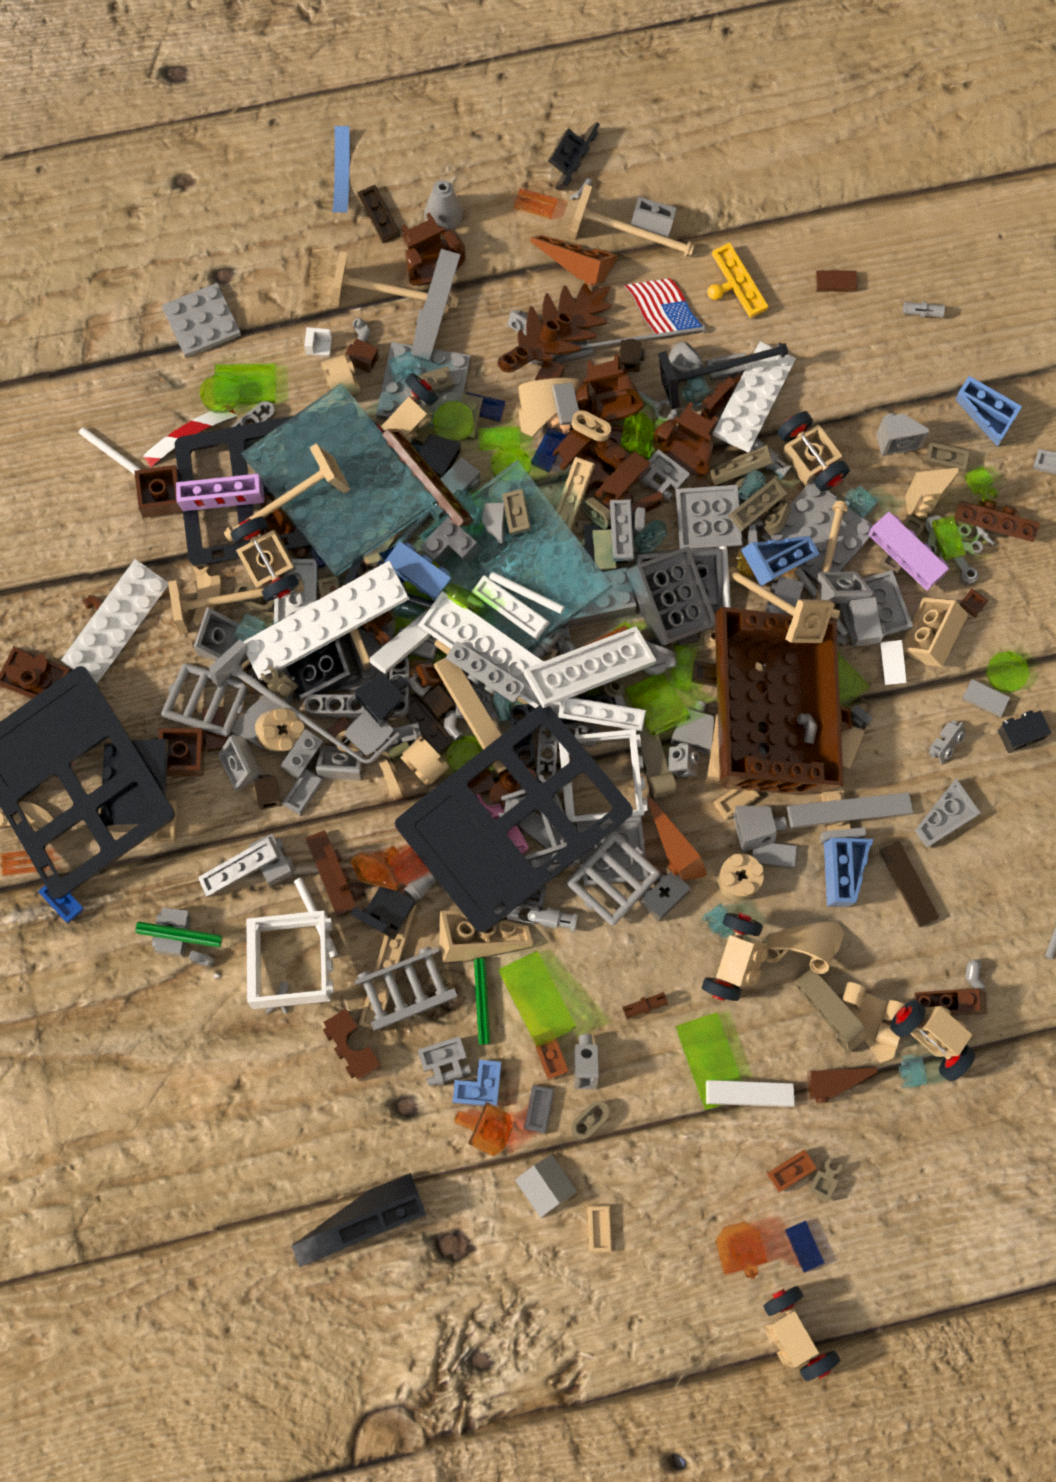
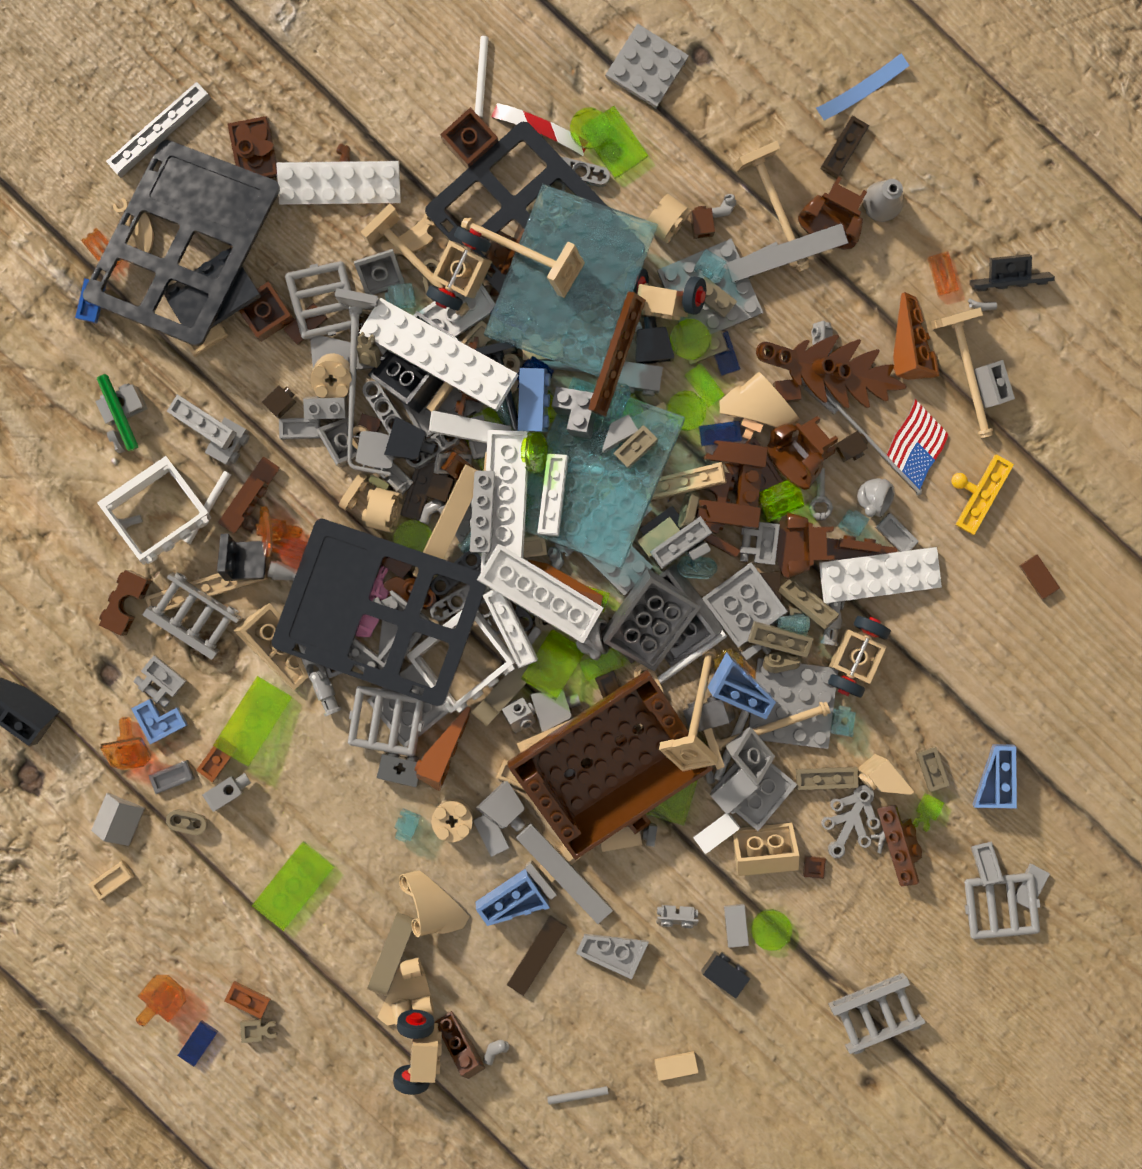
camera: 60 degrees right, 15 degrees up
lavender brick [176,474,265,511] -> none
light grey slope [218,735,263,791] -> none
white panel [304,327,332,357] -> none
green axle [474,958,490,1045] -> none
white bar [489,572,565,614] -> none
light grey pin [530,629,562,660] -> none
light grey tile [552,383,579,425] -> none
tan plate [571,411,611,441] -> none
reddish brown pin [622,992,668,1020] -> none
black tile [658,342,788,410] -> none
tan brick [702,913,768,1001] -> none
white tile [706,1080,794,1107] -> none
brick [763,1286,841,1381] -> none
light grey arm [797,713,817,744] -> none
reddish brown slope [807,1068,877,1104] -> none
lavender brick [868,512,949,592] -> none
light grey slope [876,413,929,456] -> none
clear light blue brick [899,1054,927,1089] -> none
light grey pin [902,301,945,318] -> none
clear neon green plate [932,515,966,561] -> none

